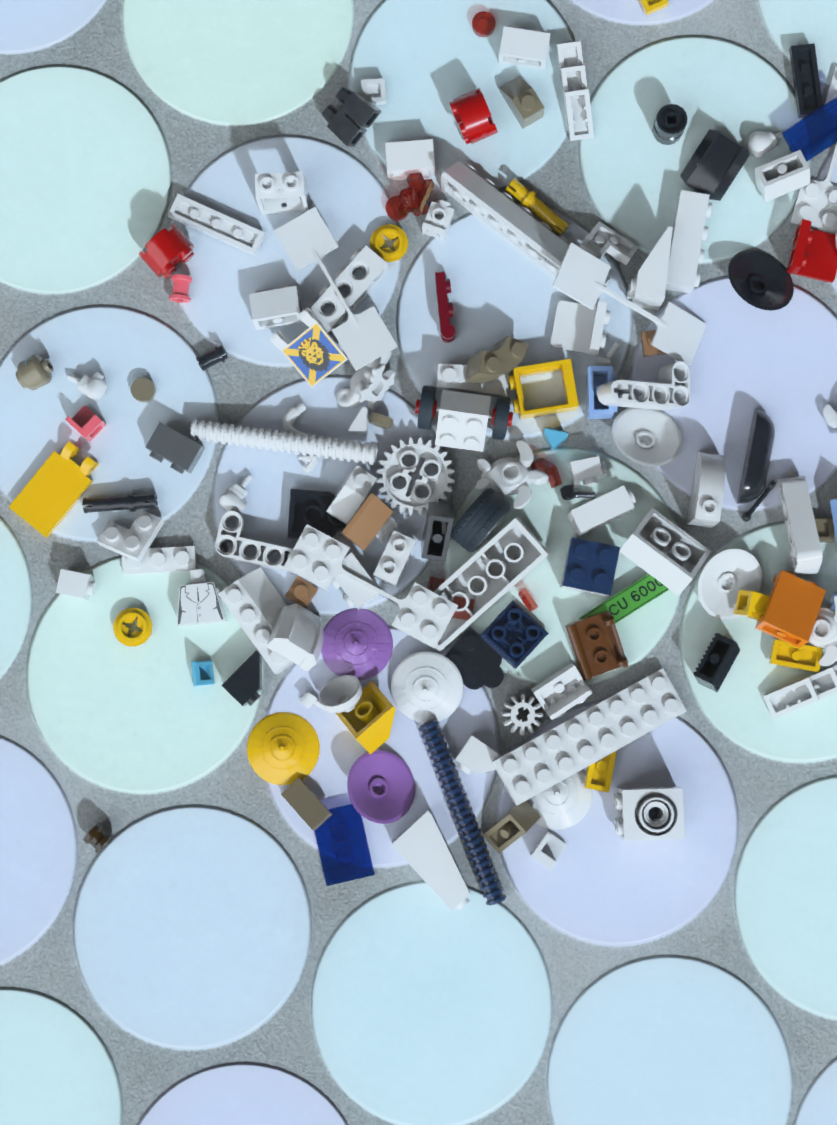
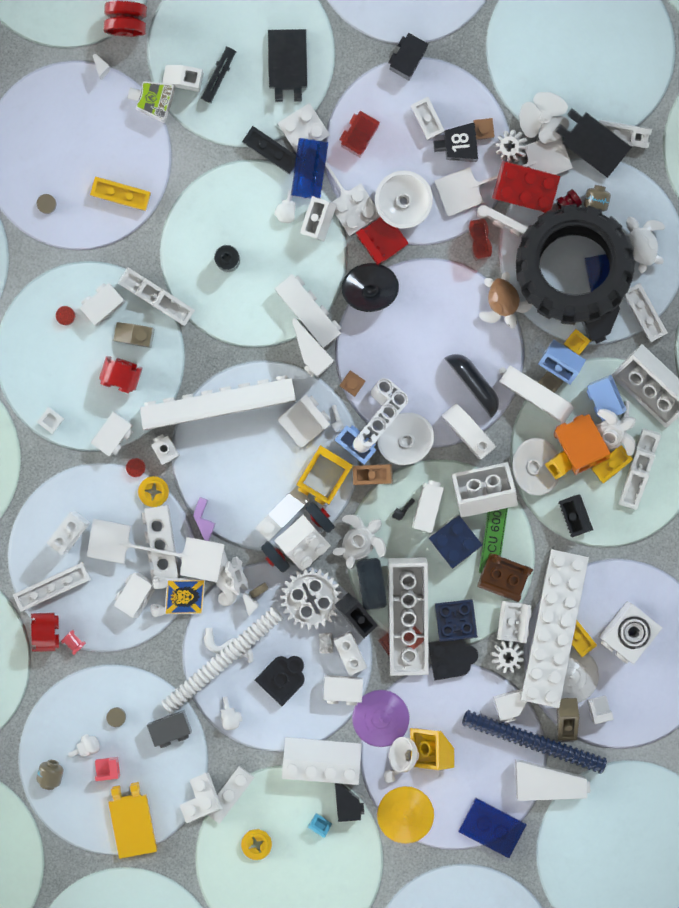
camera: 55 degrees left, 5 degrees up
white brick [56,569,96,600] -> none
black pin [82,493,158,514] -> none
white torso [177,569,227,627] -> none
black pin [196,345,229,371] -> none
white beam [215,511,293,573] -> none
white slope [266,603,324,671] -> none
dark tan tile [281,778,332,831] -> none
white hinge [284,525,458,649] -> none
medium nougat plate [285,576,319,609] -> none
black hips [322,87,382,147] -> none
white slope [326,465,377,525] -> none
medium nougat slope [340,493,393,550] -> none
medium lavender hat [347,750,415,824] -> none
white hat [390,651,463,723] -> none
clear red hips [398,172,434,216] -> none
dark red plate [435,272,455,343] -> none
dark tan brick [465,336,528,384] -> none
yellow pin [505,178,570,236] -> none
clear red tile [518,587,539,612] -> none
clear red arm [531,458,563,488] -> none
medium azure slope [543,427,569,452] -> none
white hinge [552,242,707,367] -> none
white brick [569,456,607,489] -> none
white plate [579,221,639,265] -> none
black slope [680,129,750,201] -> none
black hinge [742,480,777,522] -> none
none -> lavender slope [193,497,216,541]
none -> medium nougat slope [353,464,393,485]

